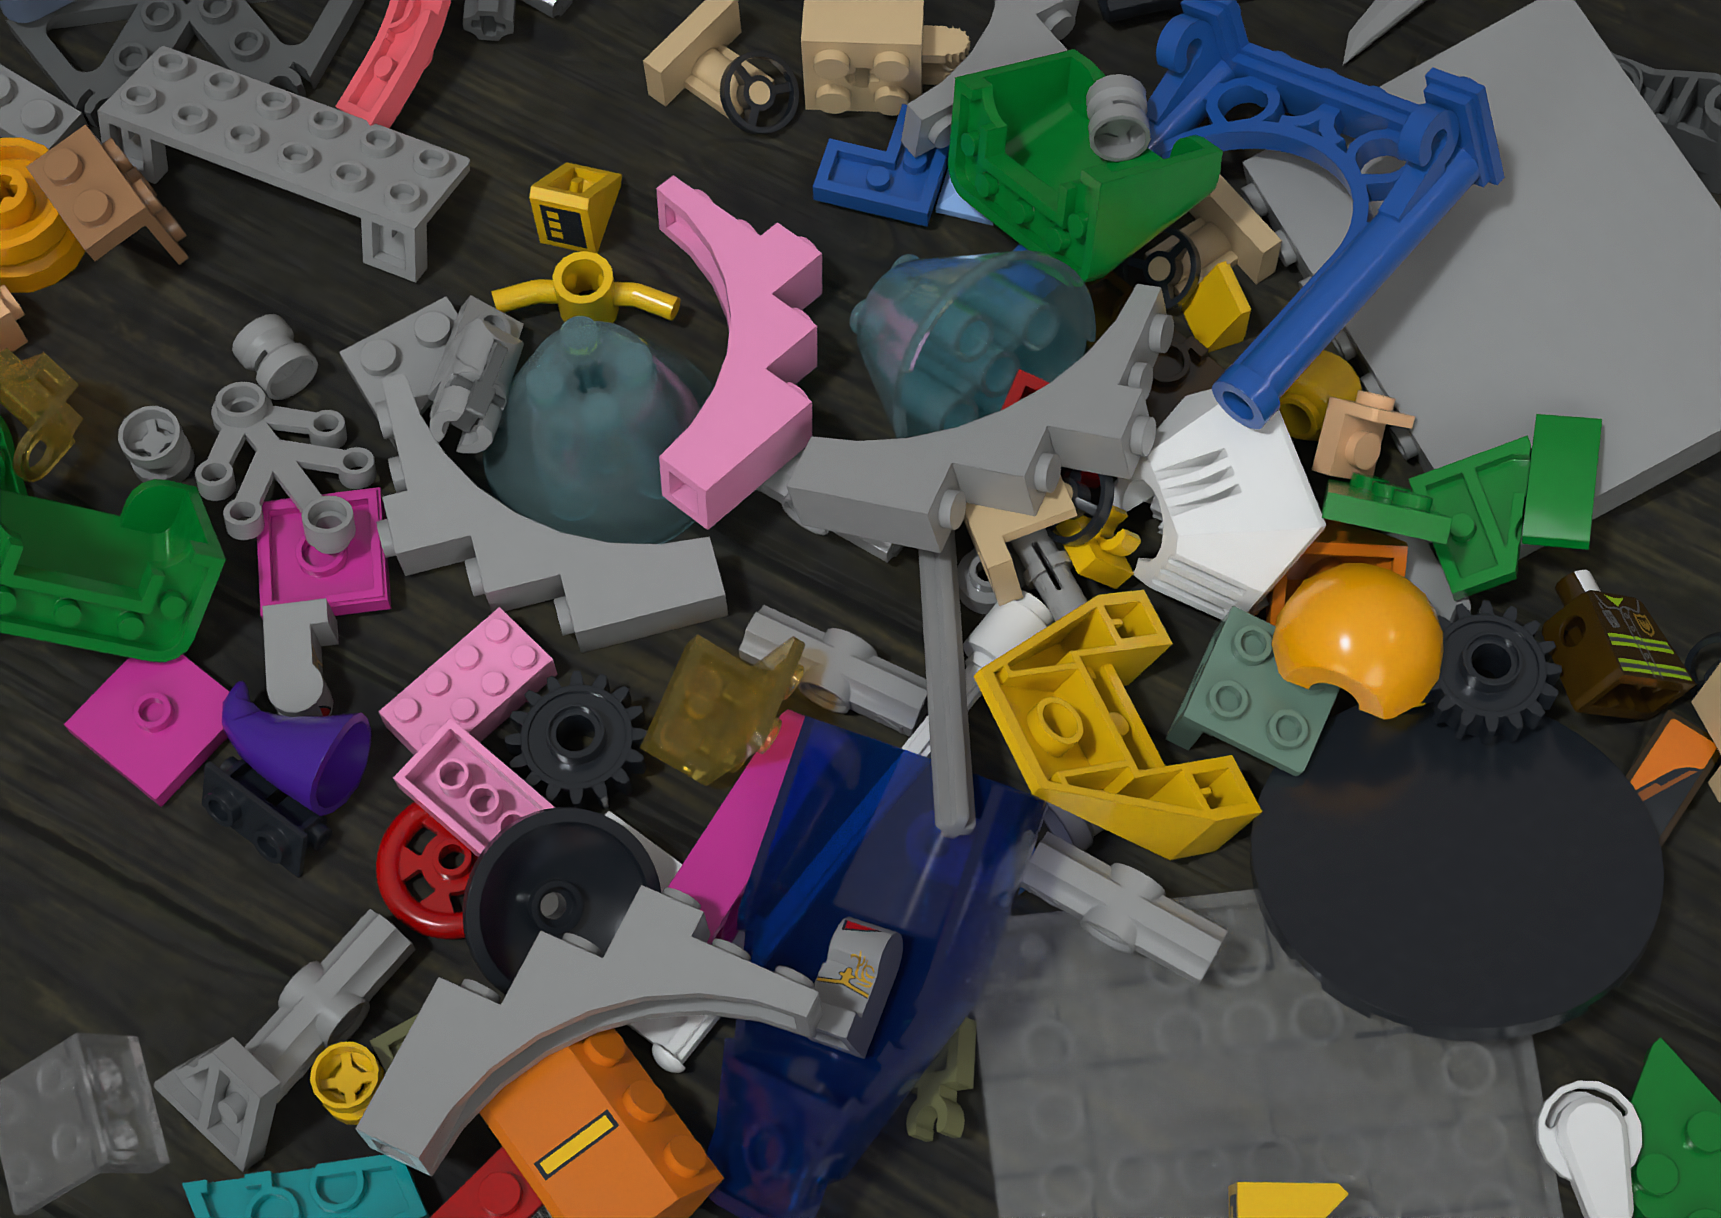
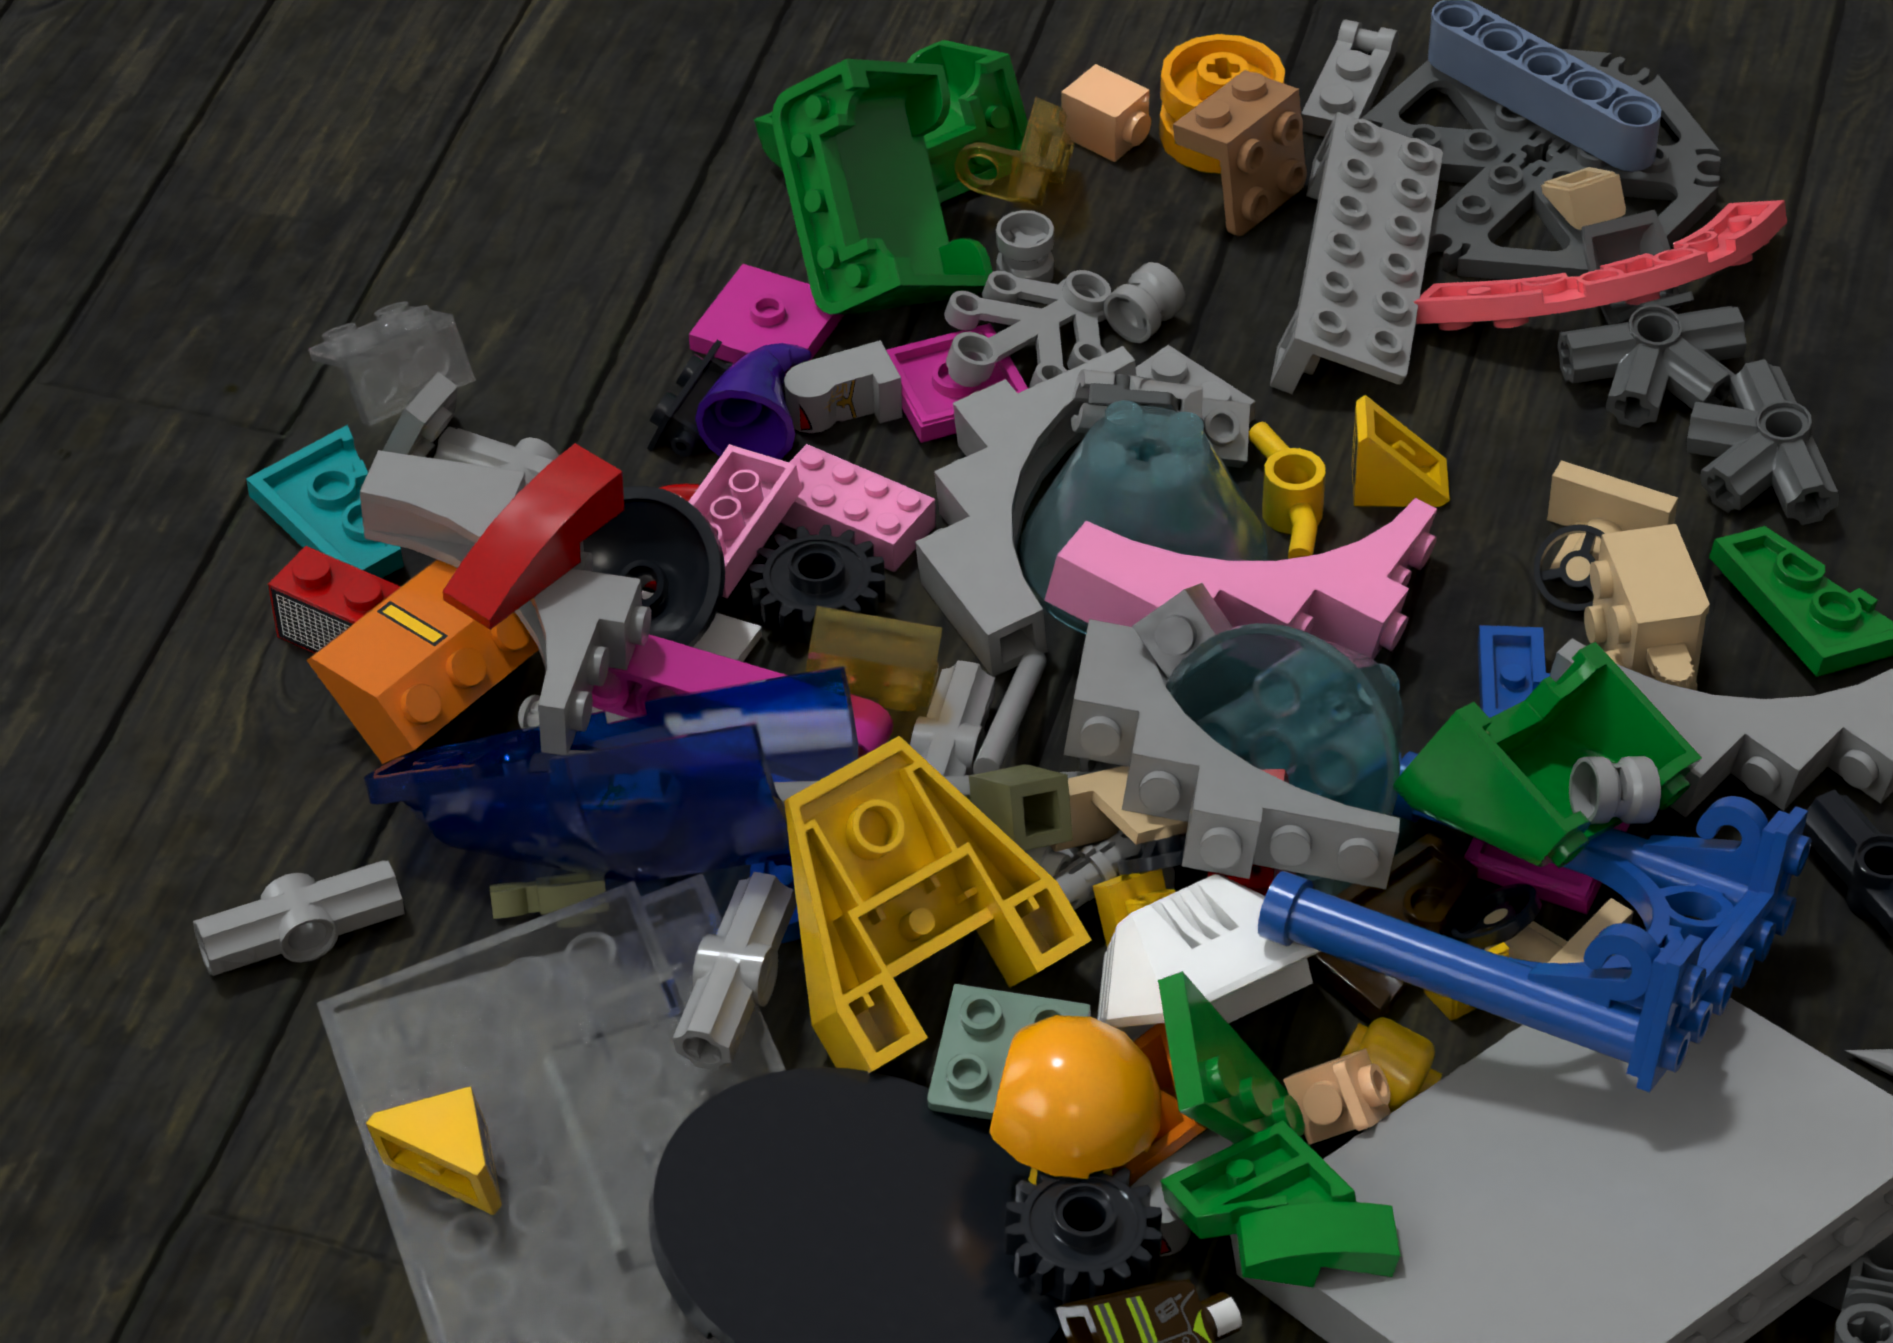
camera: 75 degrees right, 20 degrees down
none -> red slope [442,443,624,630]
none -> olive brick [969,764,1073,851]
none -> light grey bar [973,649,1047,774]
none -> flat silver brick [1133,583,1239,680]

